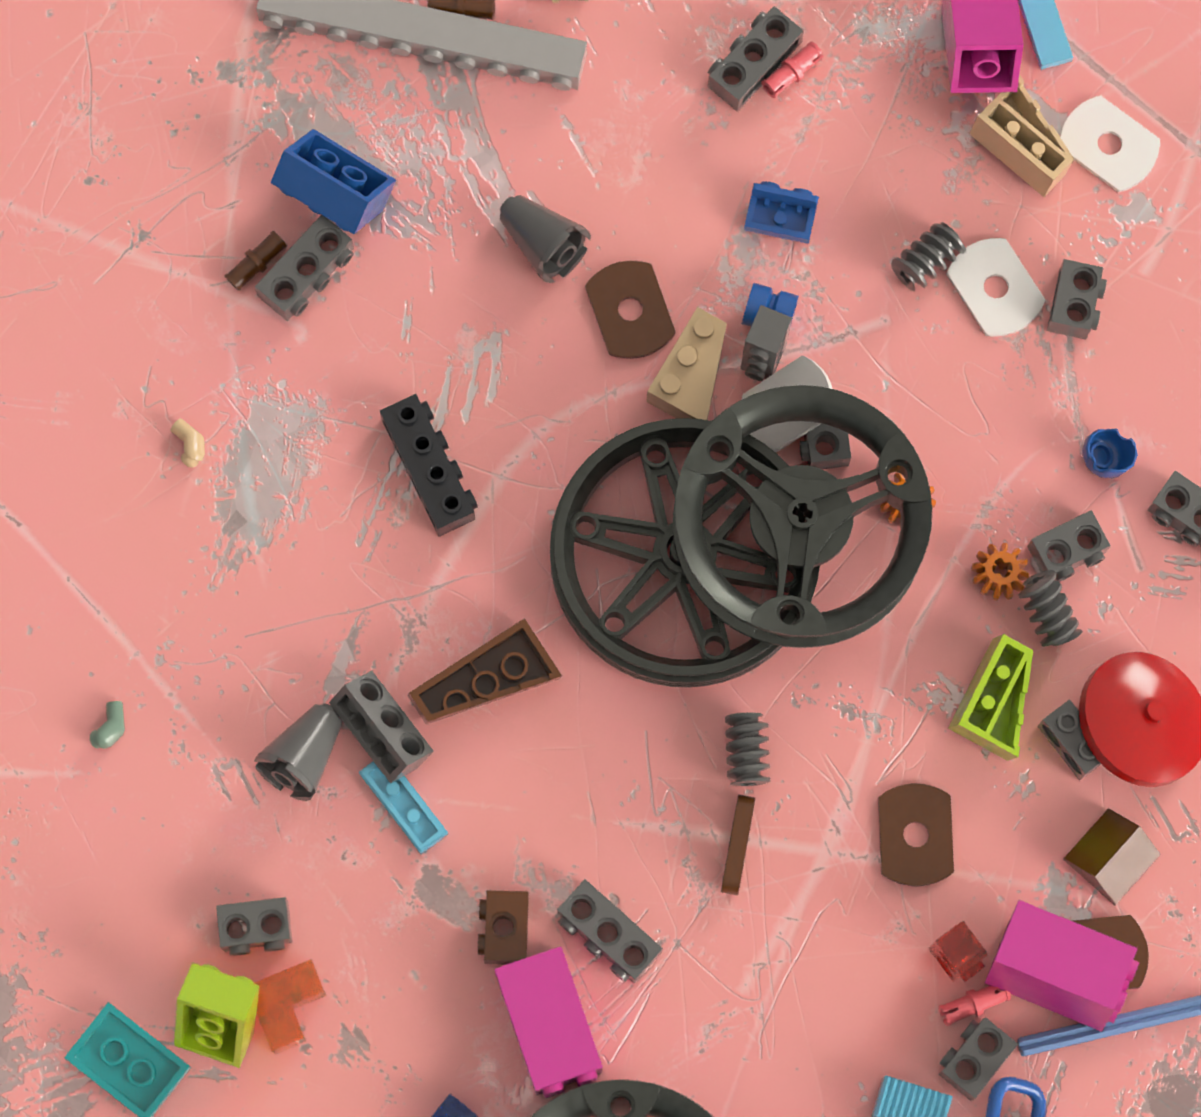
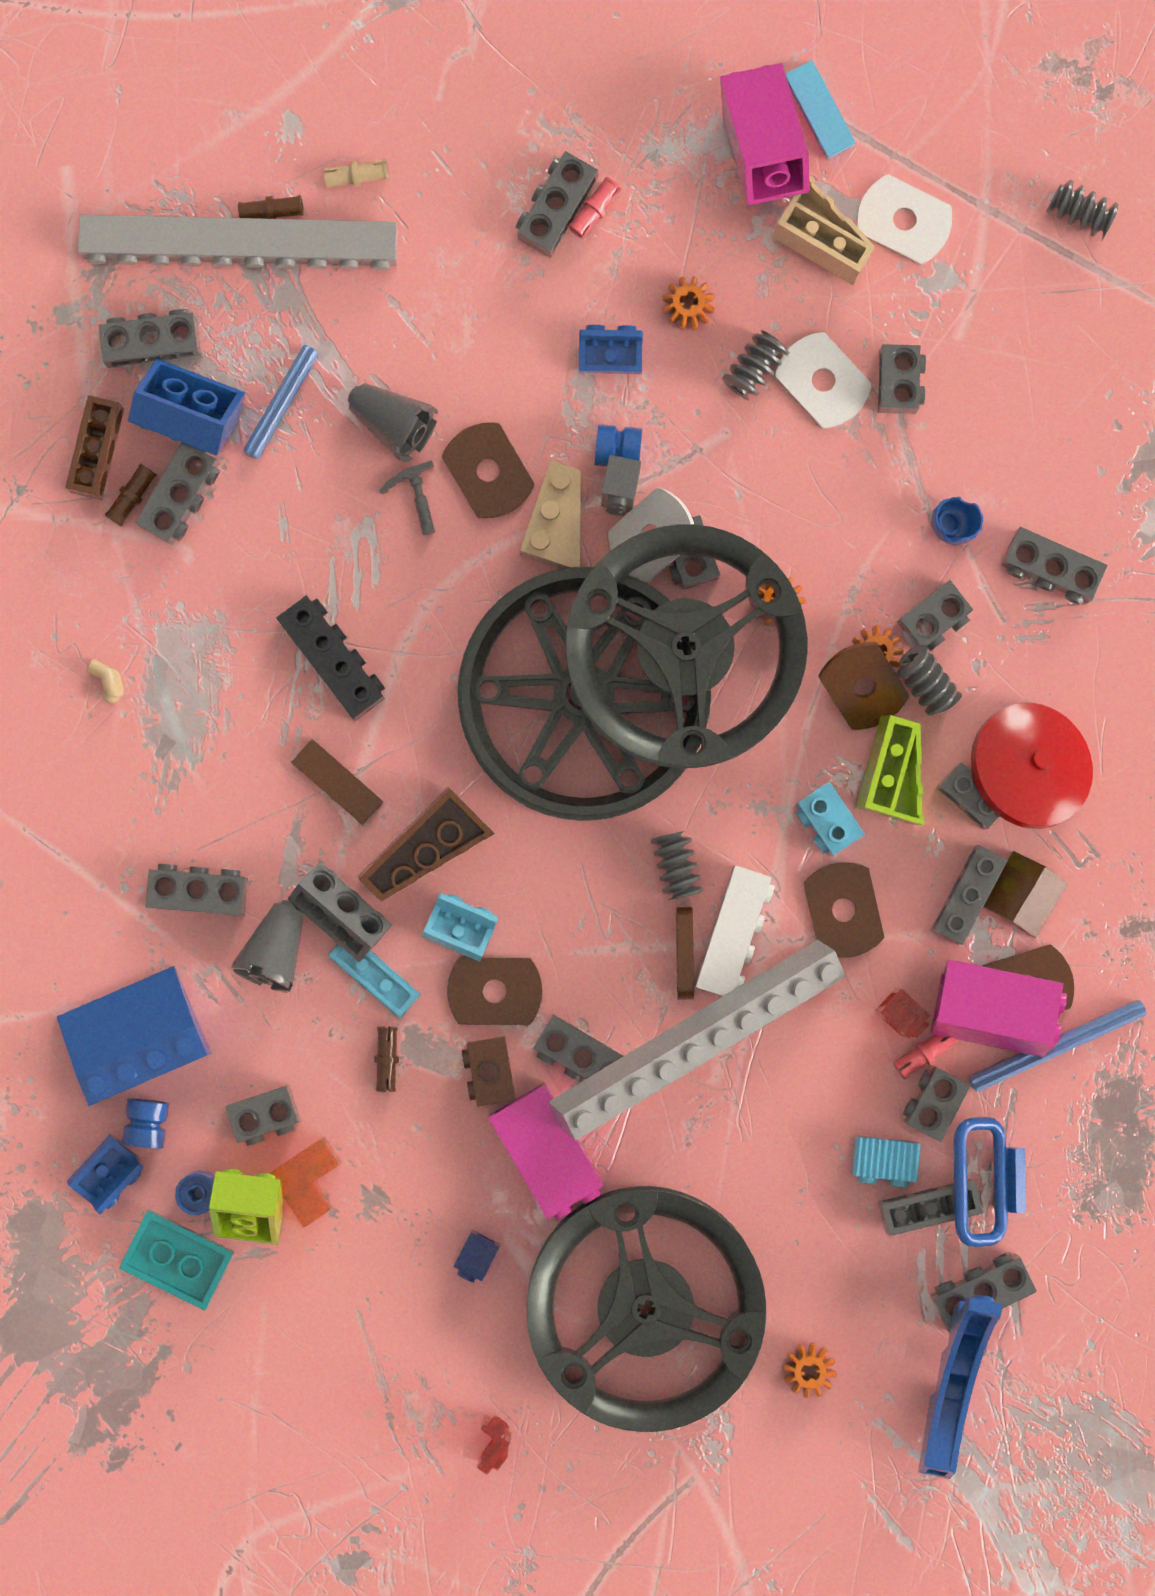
camera: 10 degrees left, 10 degrees up
sand green arm [90,701,125,749] -> none
none -> blue slope [57,966,212,1106]
none -> reddish brown brick [65,395,124,500]
none -> blue bracket [67,1134,143,1214]
none -> dark grey brick [98,309,201,368]
none -> blue wheel [122,1098,169,1149]
none -> dark grey brick [145,864,248,916]
none -> blue wheel [175,1170,215,1215]
none -> medium blue axle [244,345,318,459]
none -> reddish brown tile [291,739,384,825]
none -> reddish brown pin [374,1026,399,1092]
none -> dark grey piece [379,461,435,535]
none -> medium azure bracket [421,893,498,962]
none -> reddish brown piece [447,957,542,1025]
none -> light grey brick [549,940,846,1141]
none -> orange gear [662,277,715,331]
none -> white brick [694,865,775,996]
none -> medium azure brick [795,781,865,856]
none -> reddish brown piece [818,642,909,730]
none -> dark grey brick [931,845,1007,945]

